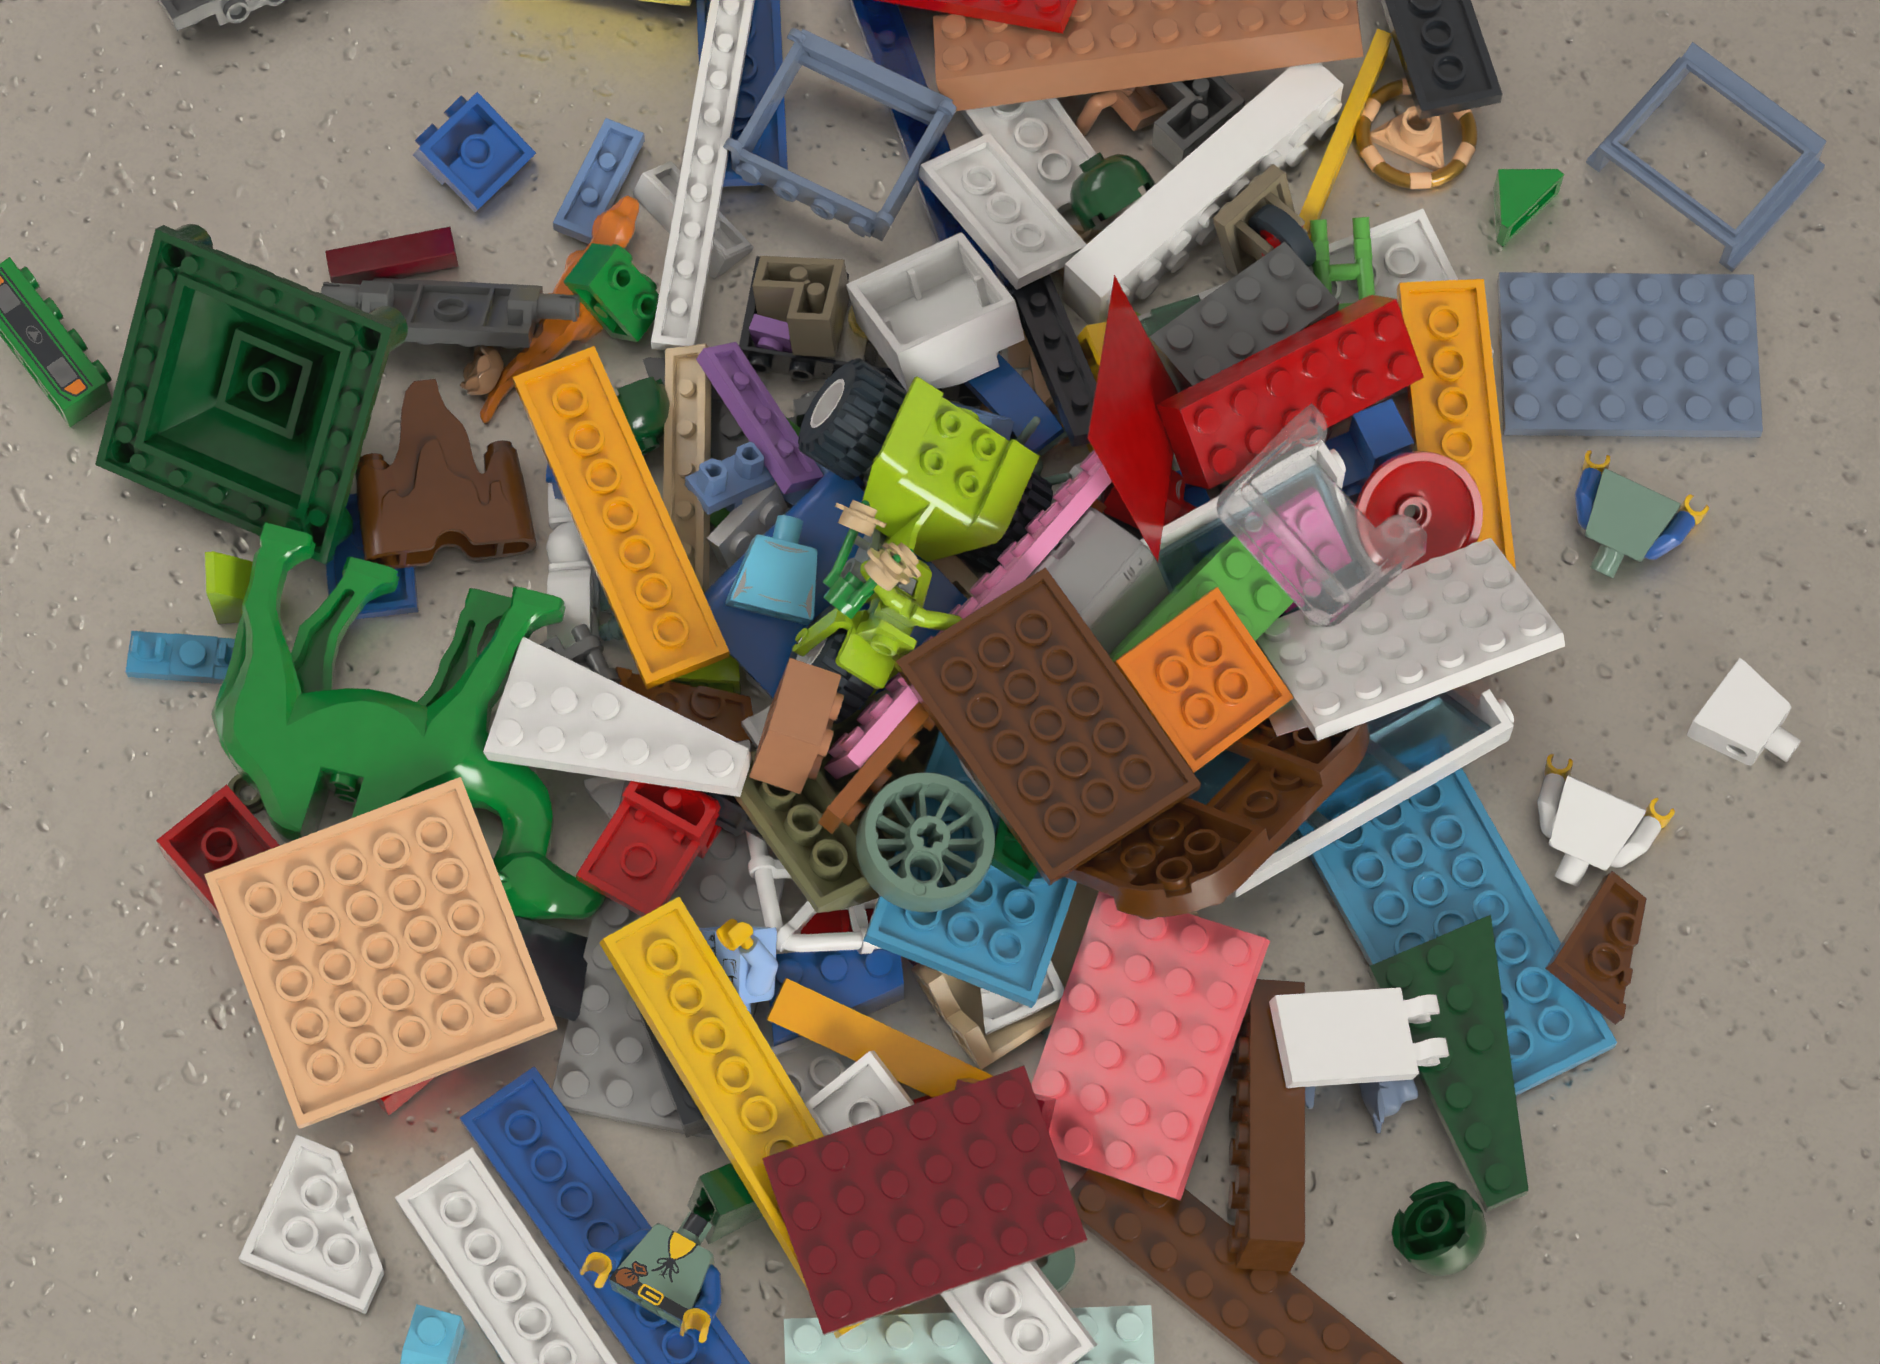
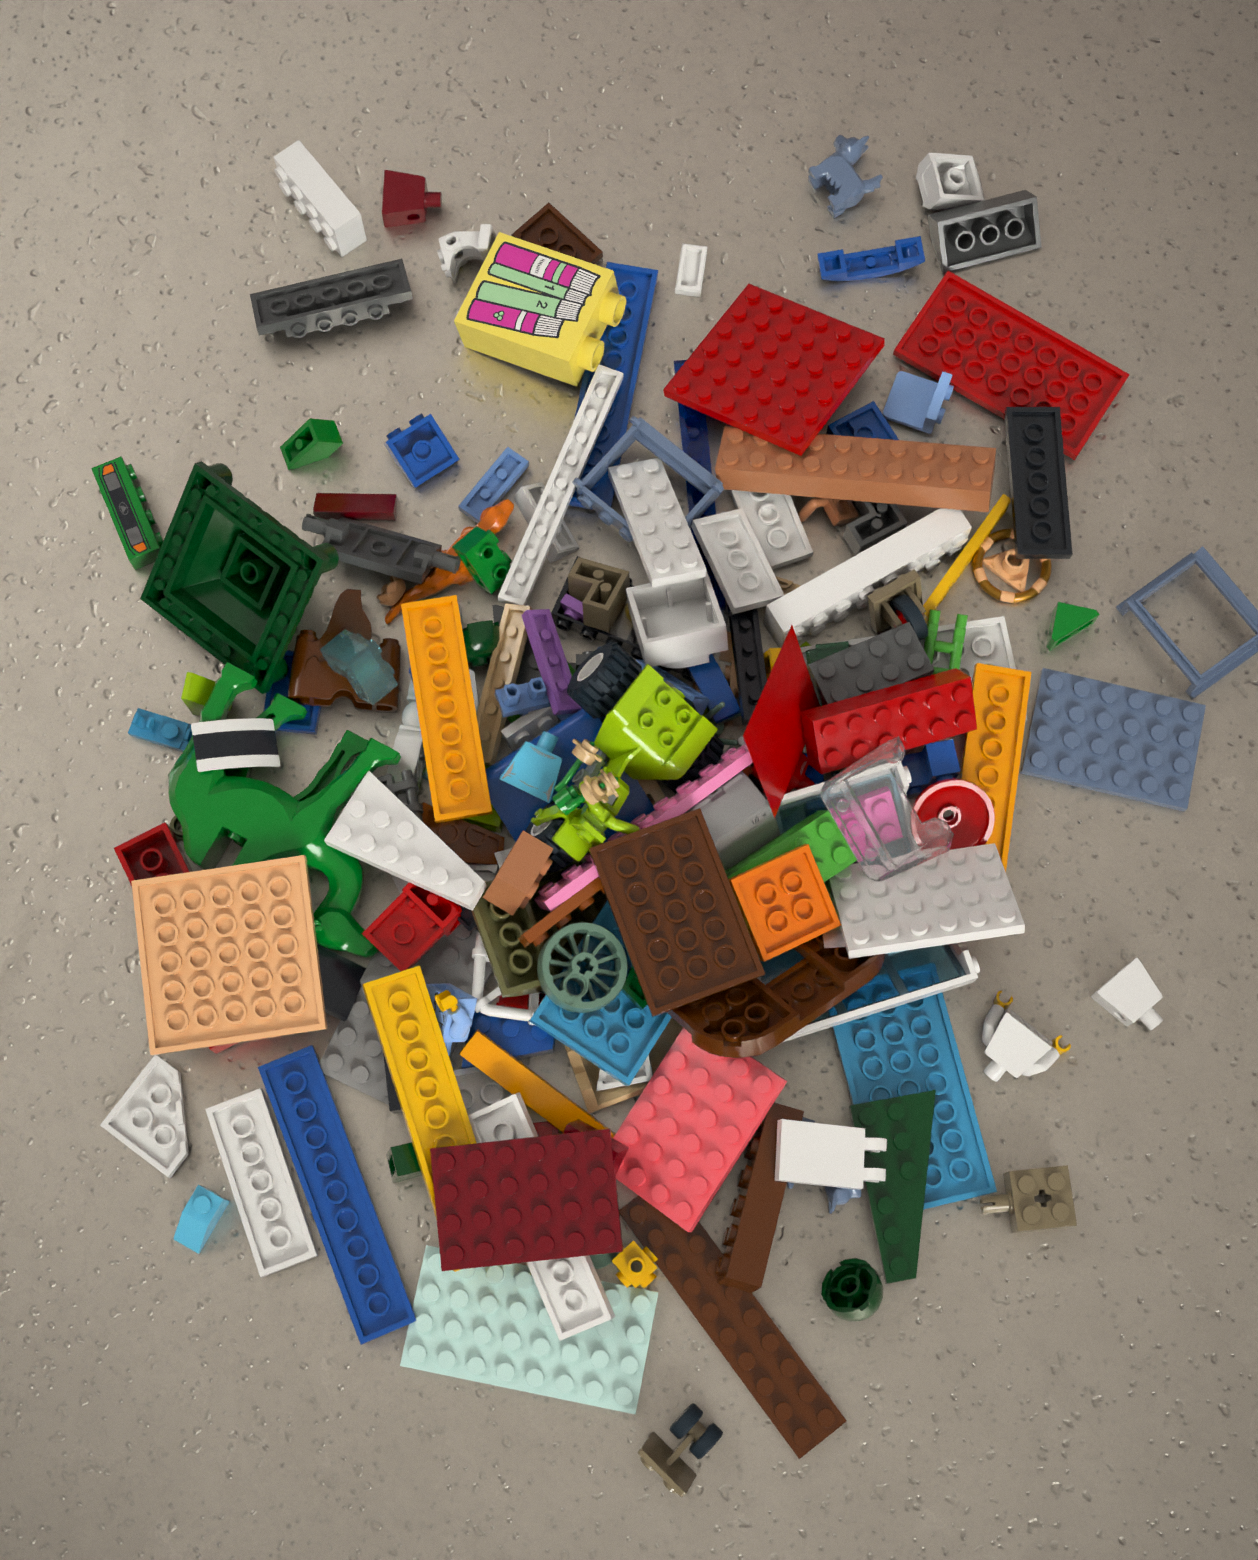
camera: 15 degrees right, 5 degrees up
torso [579,1212,722,1343] -> none
dark green cylinder [1070,152,1156,232] -> none
reddish brown wing [1545,871,1647,1025] -> none
sand green torso [1574,450,1709,578] -> none
none -> sticker [191,718,280,772]
none -> green slope [280,418,343,470]
none -> clear light blue brick [320,629,398,705]
none -> white plate [608,458,706,587]
none -> yellow brick [612,1240,658,1289]
none -> dark tan brick [979,1165,1077,1233]

